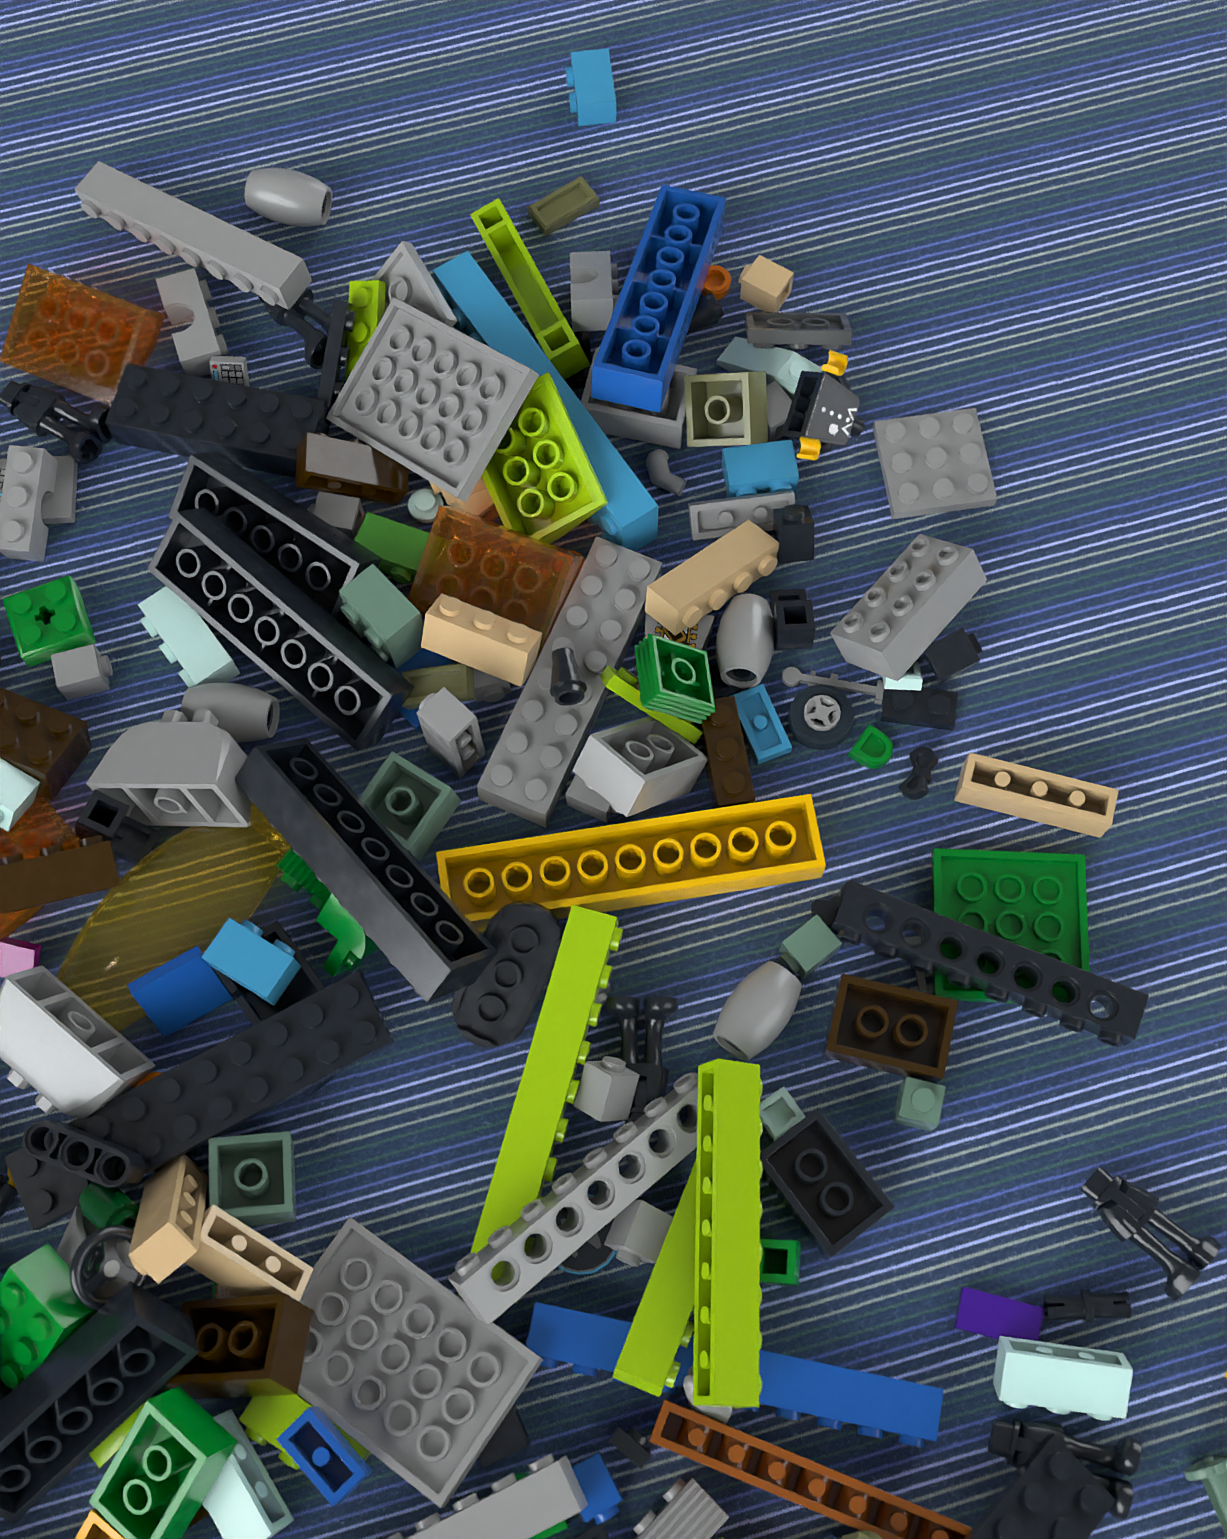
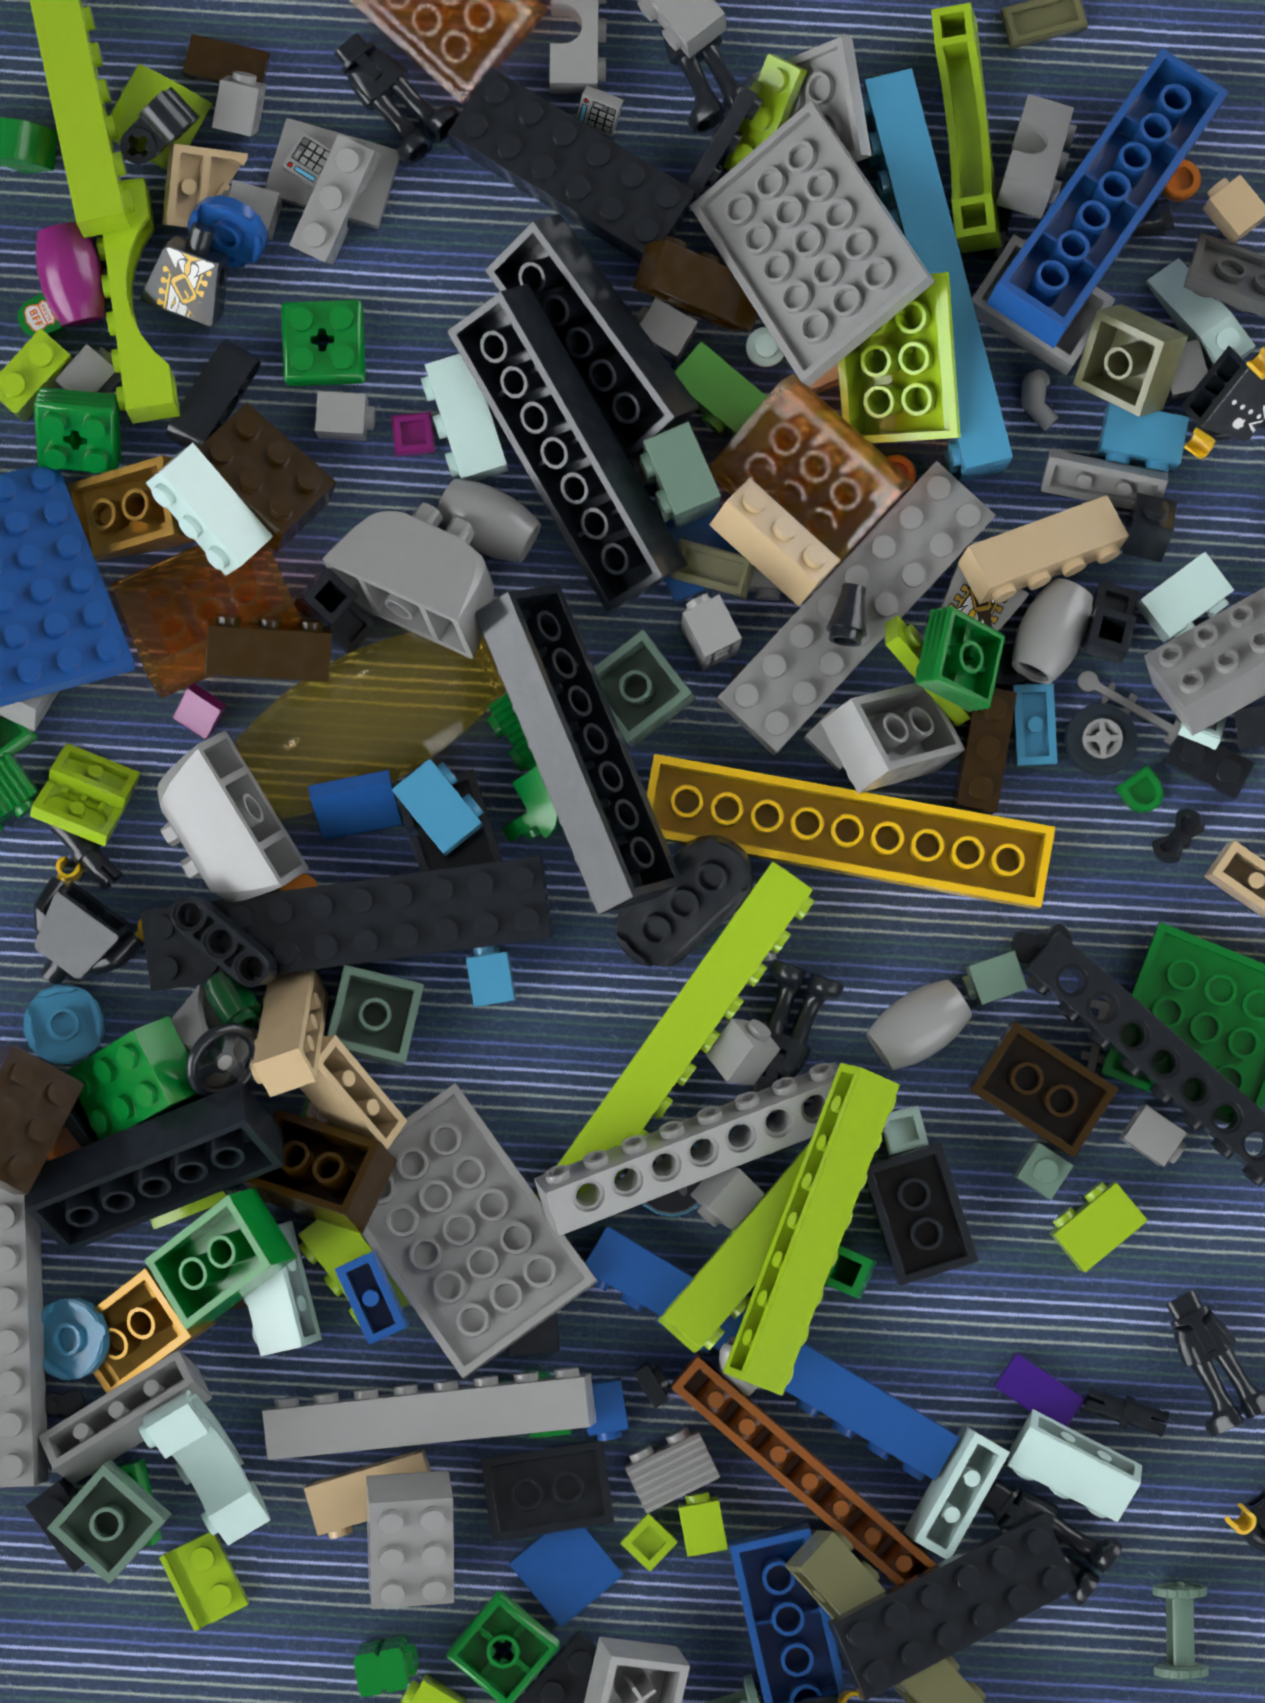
camera: 15 degrees right, 15 degrees up
none -> magenta tile [391,411,436,458]
none -> dark azure brick [466,945,517,1007]
none -> light aqua brick [903,1425,1010,1559]
none -> lime brick [1049,1181,1148,1273]
none -> light grey brick [1118,1105,1187,1167]
none -> light aqua brick [1136,552,1234,643]

